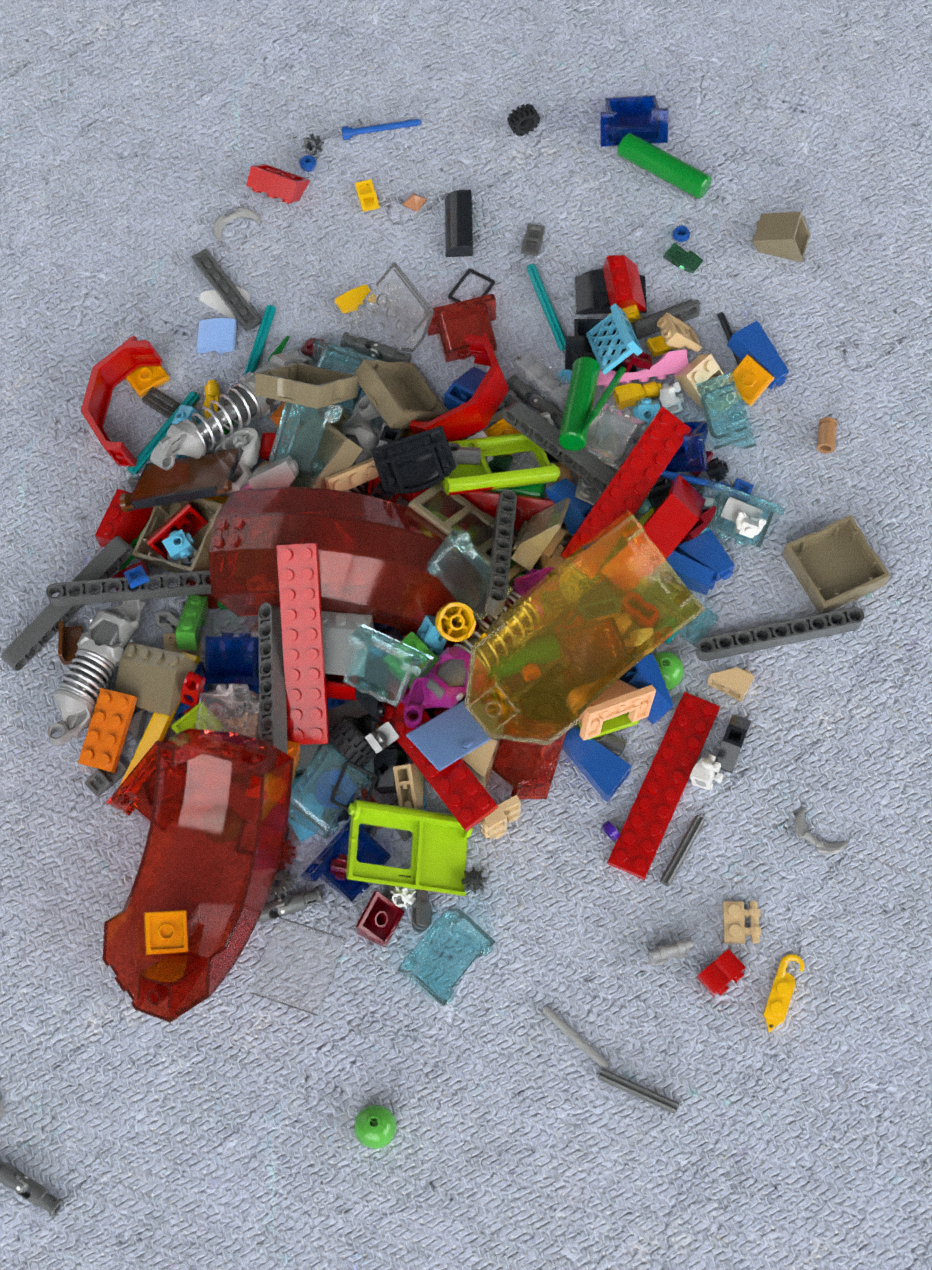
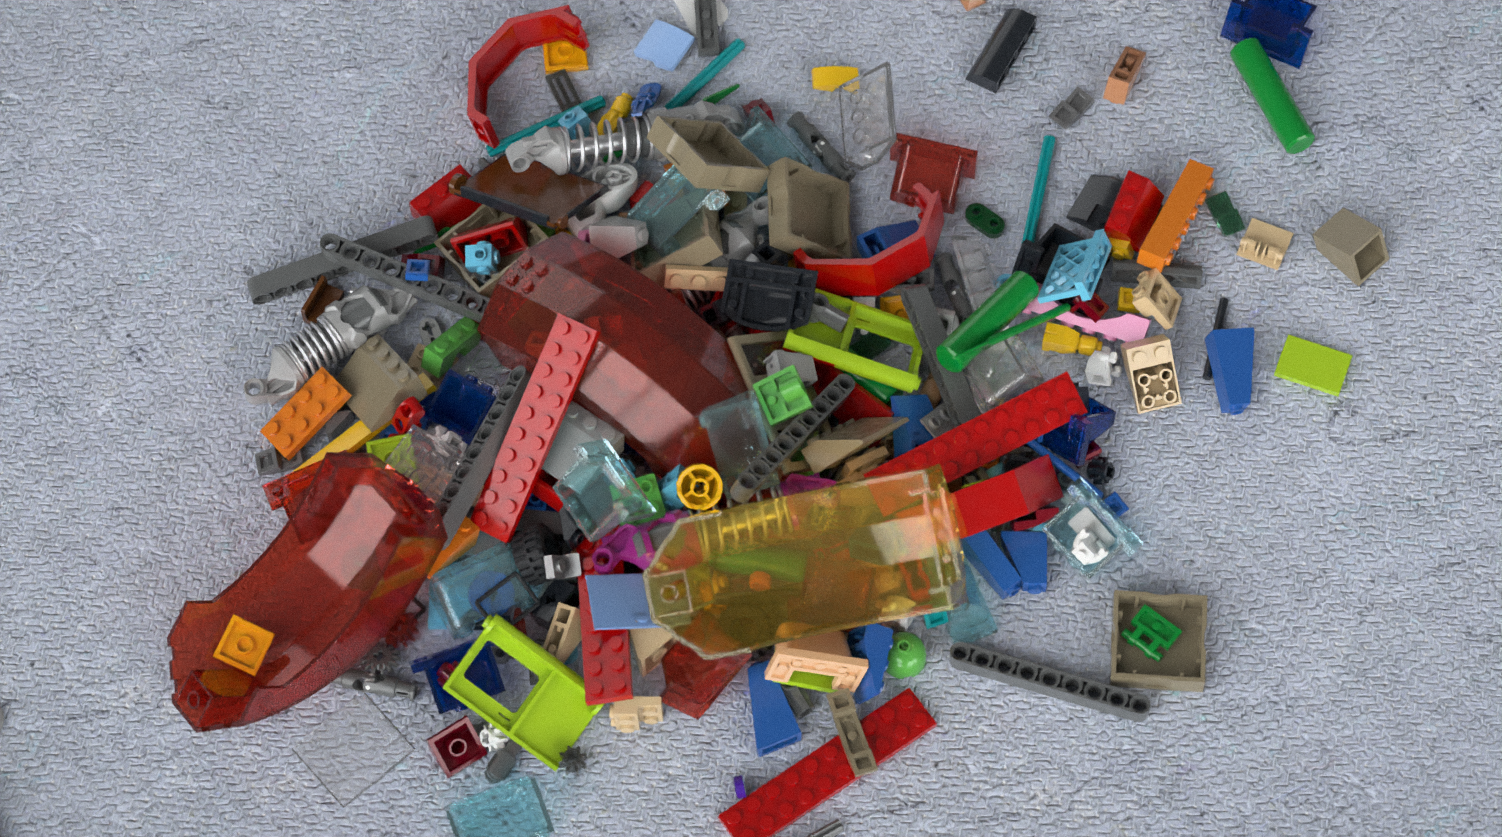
camera: 30 degrees right, 0 degrees up
black piece [448,269,495,311] -> none
medium azure brick [633,398,660,426] -> none
blue plate [672,225,690,242] -> none
white piece [690,754,724,791] -> none
clear light blue windscreen [696,372,756,450] -> none
tan slope [707,667,755,702] -> none
black slope [715,714,751,773] -> none
light orange tile [727,355,775,406] -> none
medium nougat piece [816,417,837,453] -> none
none -> blue piece [631,83,662,117]
none -> bright green plate [753,365,814,427]
none -> light grey hinge [763,350,818,389]
none -> dark tan slope [826,688,878,777]
none -> dark green plate [965,203,1005,239]
none -> nougat slope [1103,46,1146,105]
none -> green plate [1121,604,1182,663]
none -> orange brick [1137,159,1215,273]
none -> tan hinge [1236,218,1294,270]
none -> lime tile [1274,334,1353,397]

